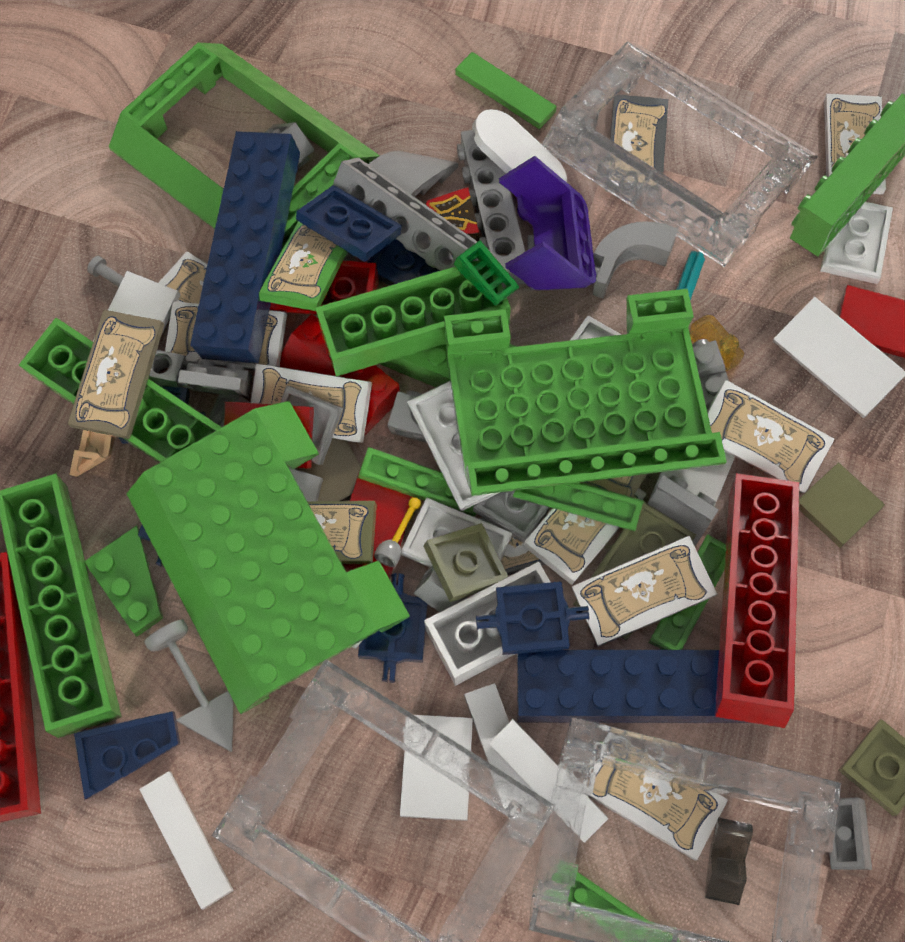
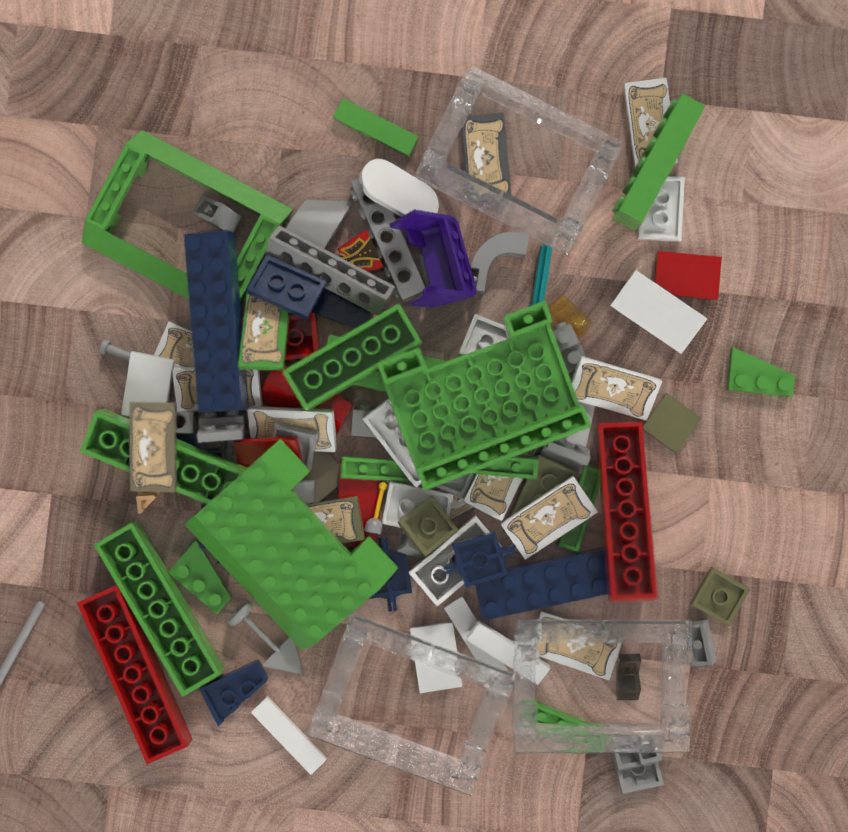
camera: 15 degrees left, 20 degrees up
green slope [453,240,520,306] -> none

